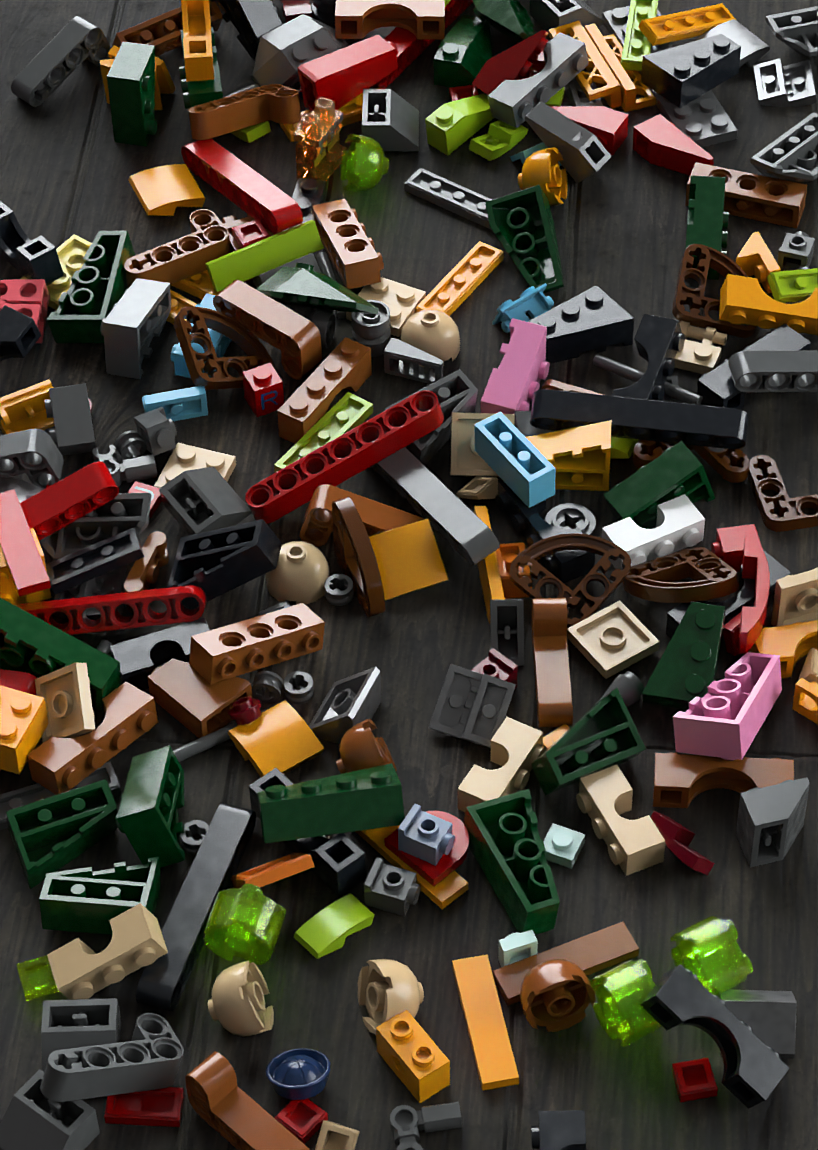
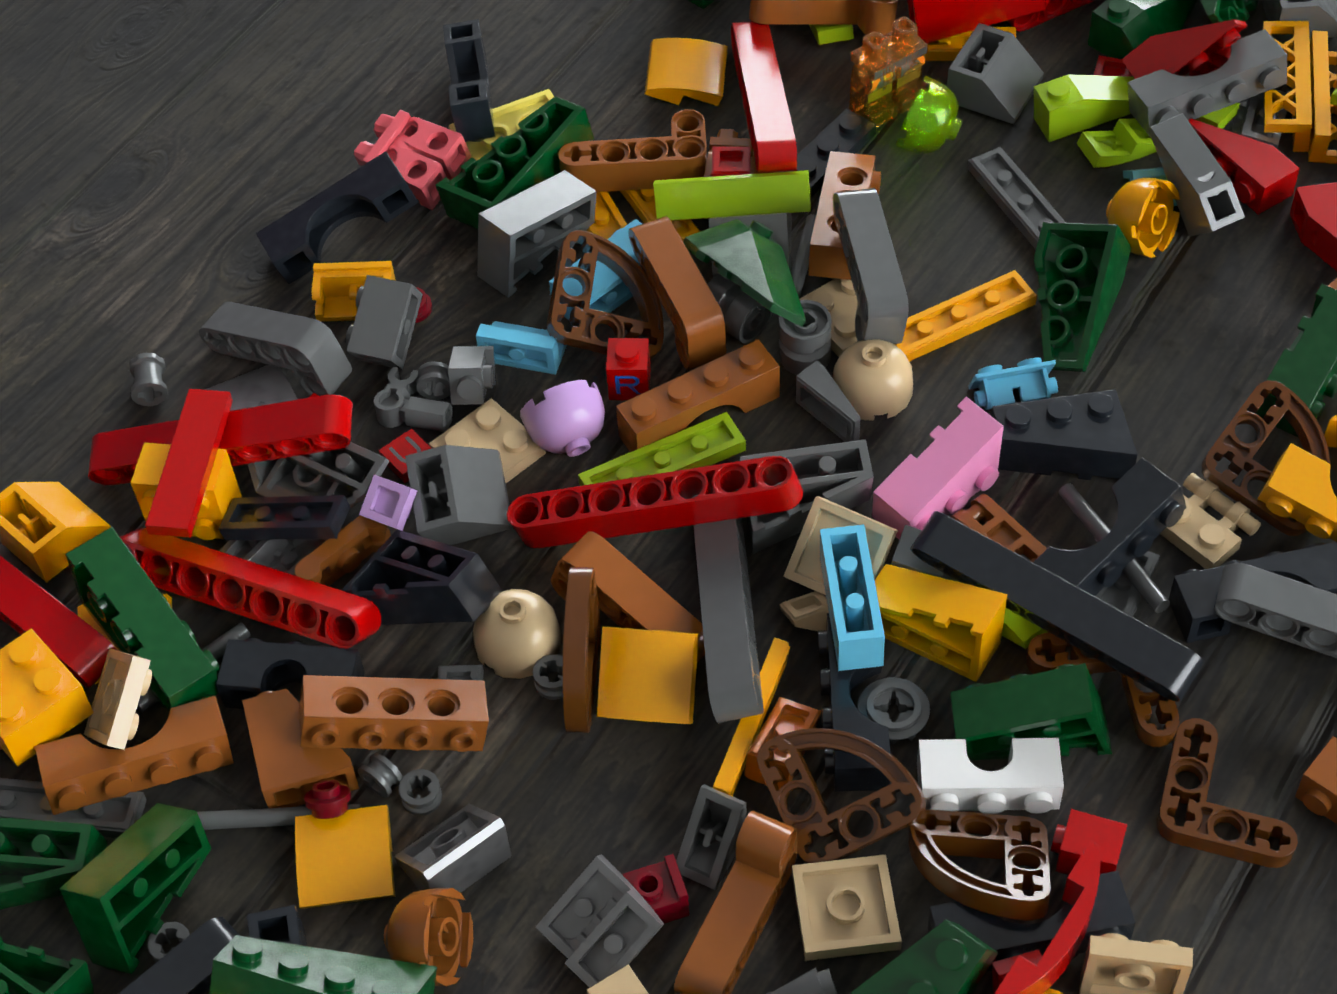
camera: 30 degrees right, 5 degrees up
none -> lavender tile [359,475,418,531]
none -> lavender cylinder [520,380,605,457]
none -> dark grey beam [833,188,909,344]

